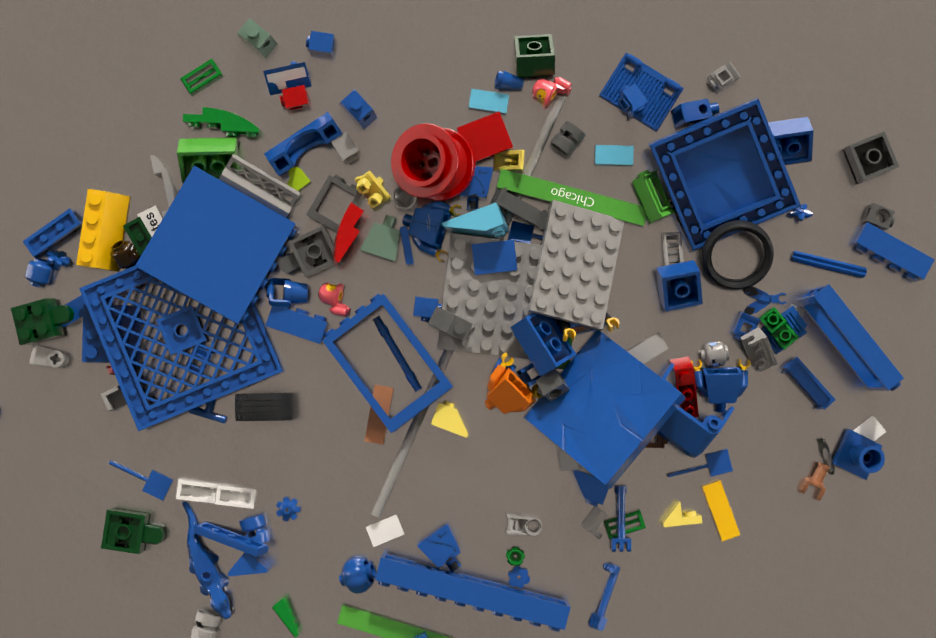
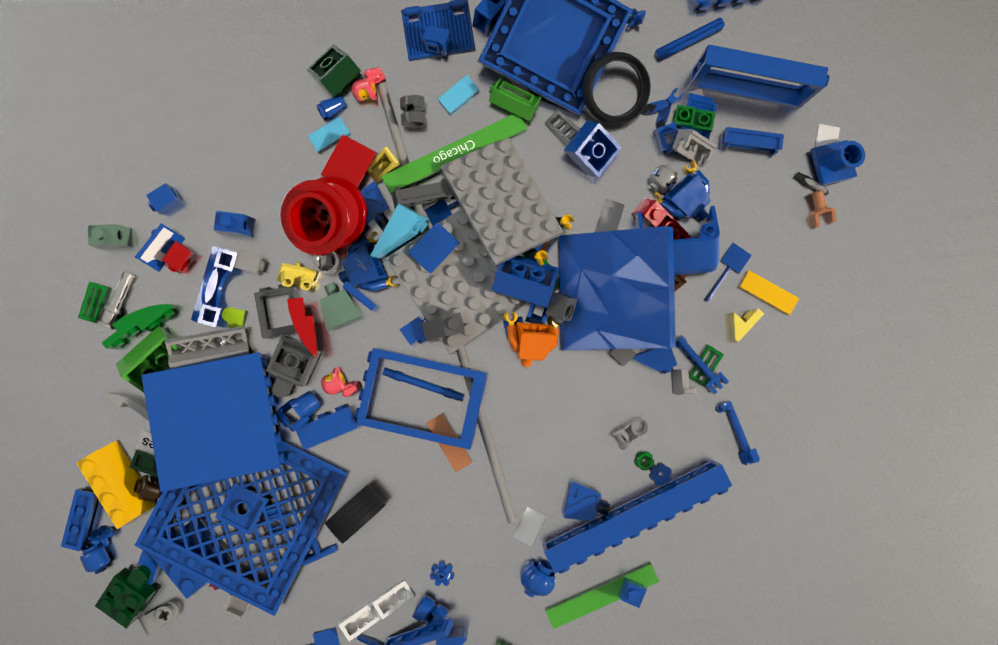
camera: 40 degrees left, 0 degrees up
light yellow slope [431,400,468,438] -> none
none -> light grey pin [97,272,135,330]

